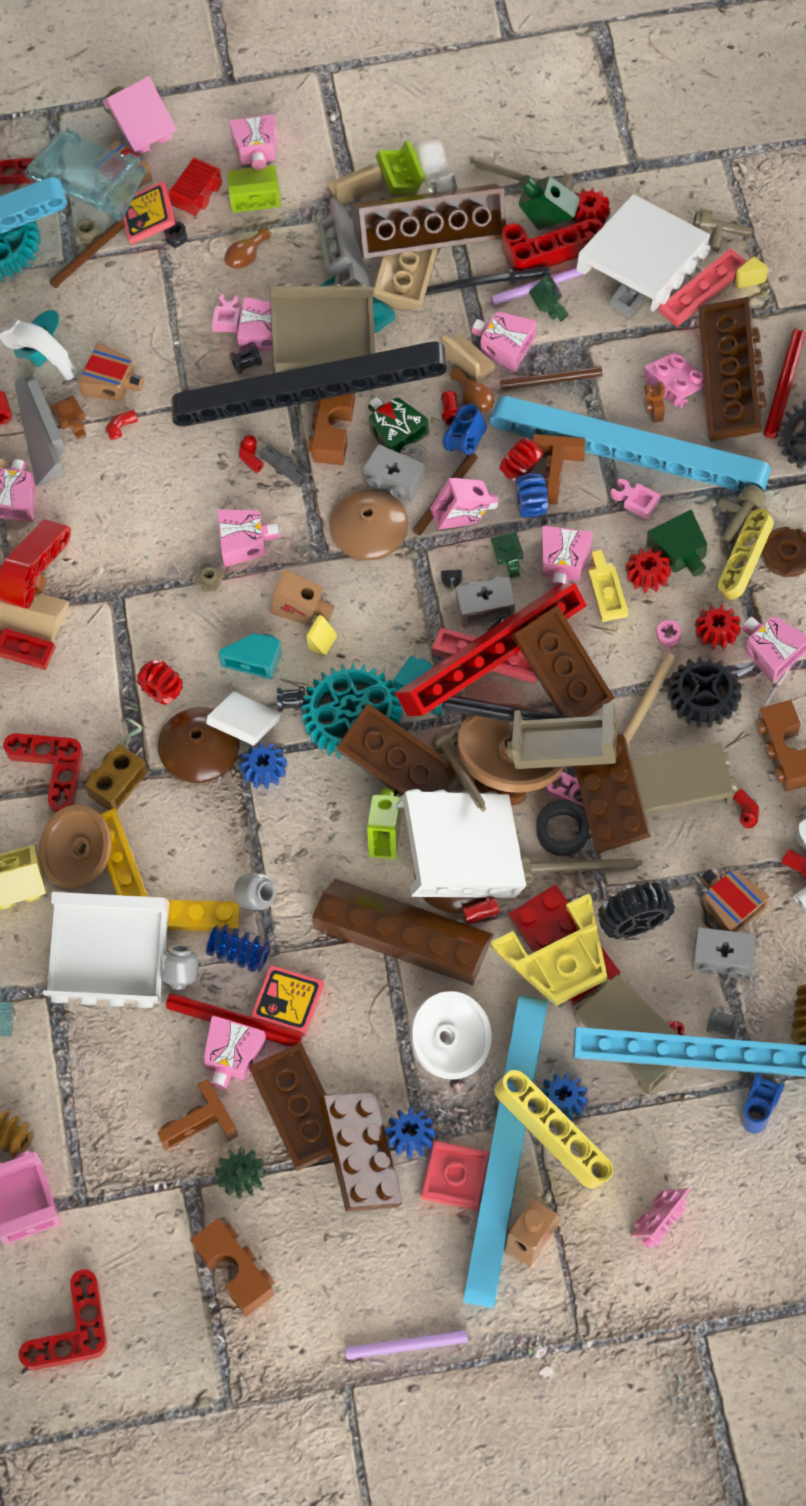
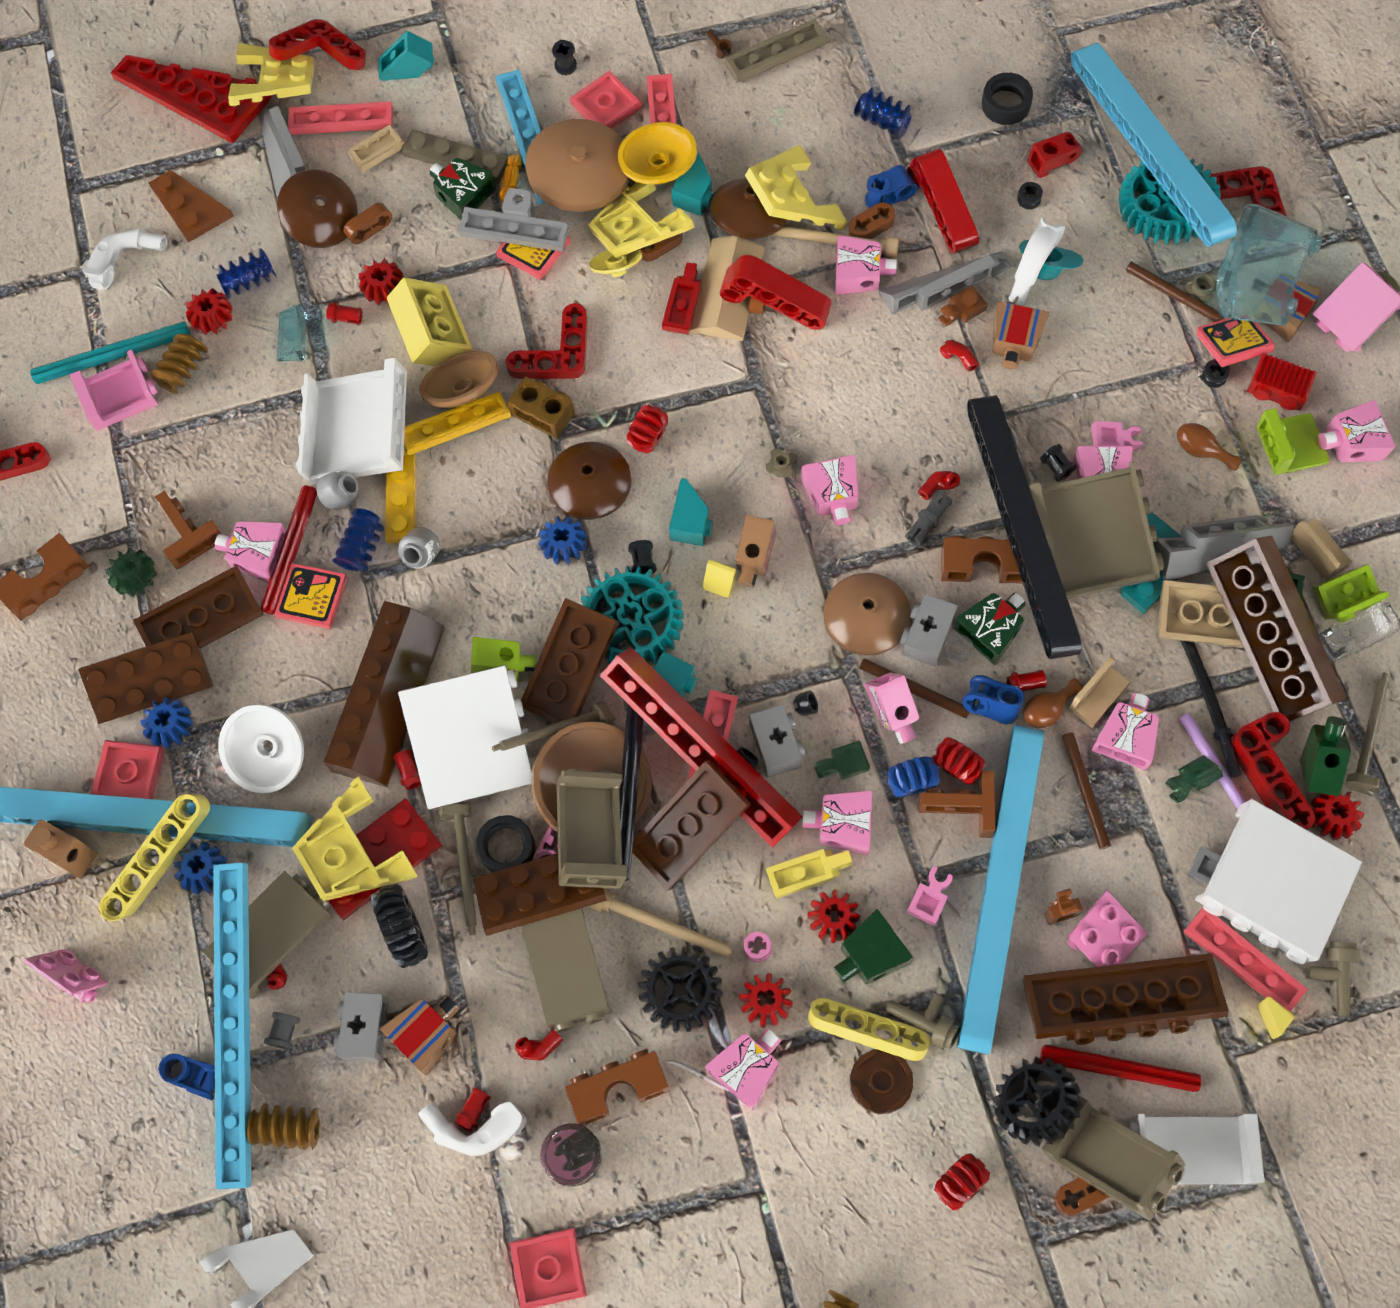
camera: 85 degrees right, 5 degrees up
white tile [206,692,281,745] -> none

